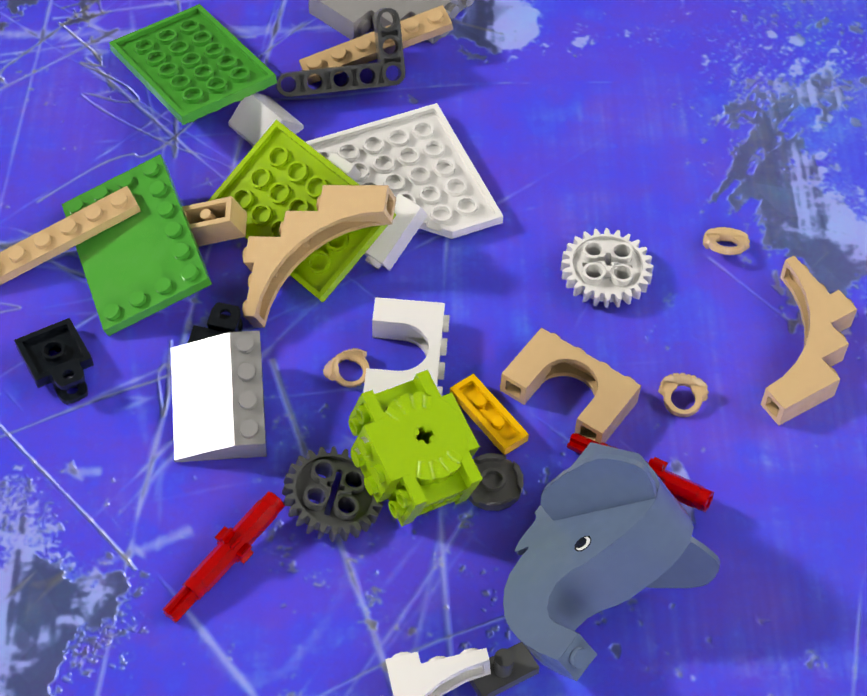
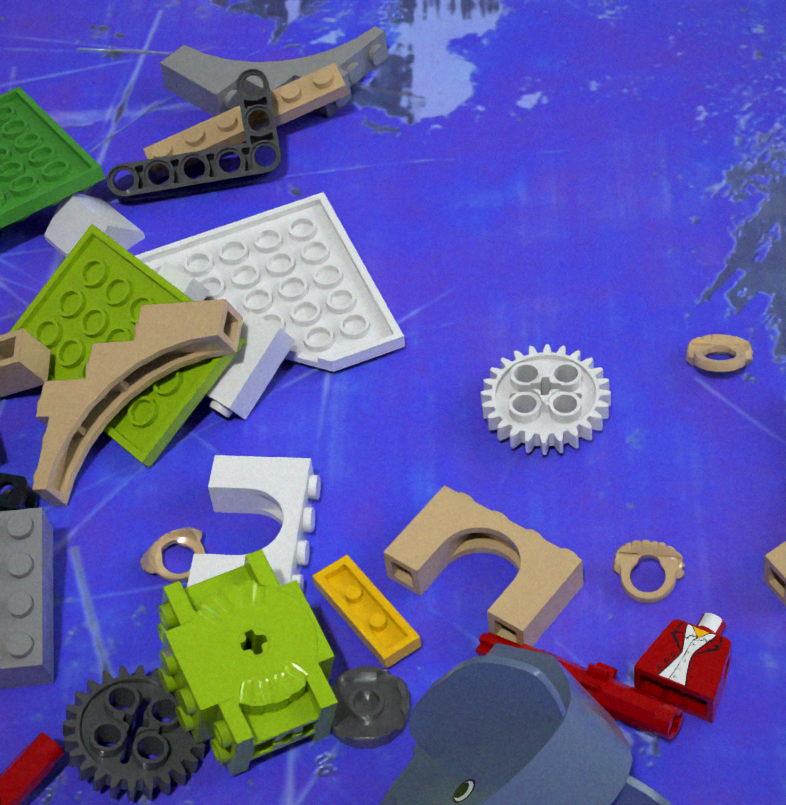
camera: 10 degrees right, 5 degrees down
none -> red torso [634,613,732,723]

